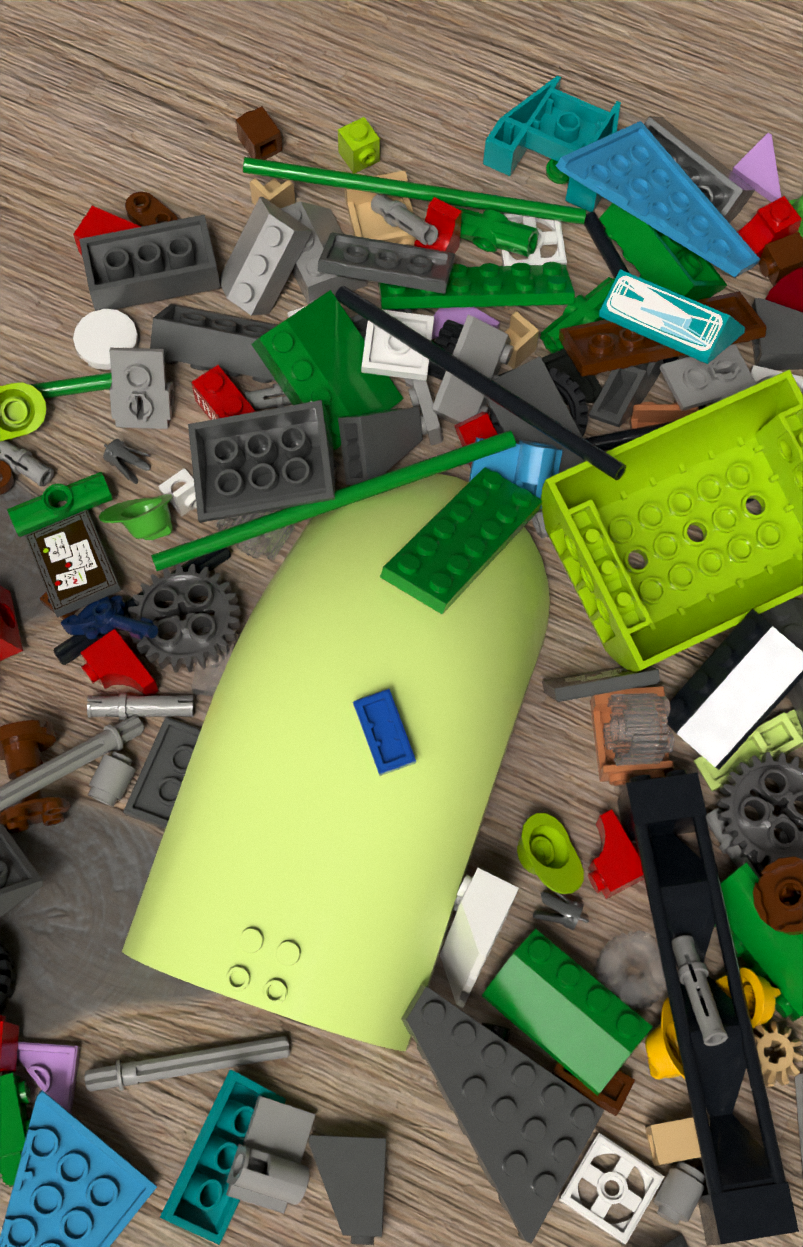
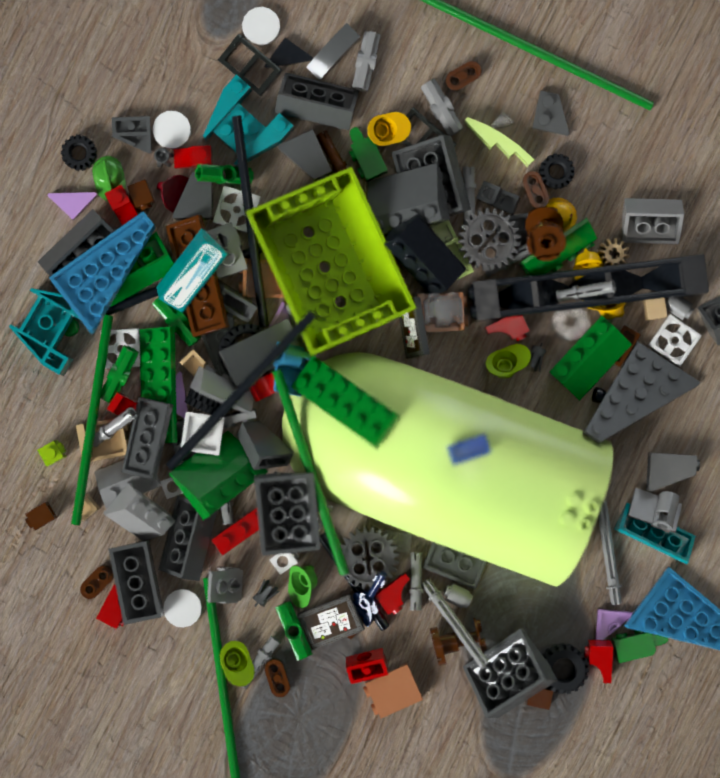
camera: 90 degrees left, 20 degrees up
white wedge [440,868,519,1008] -> none

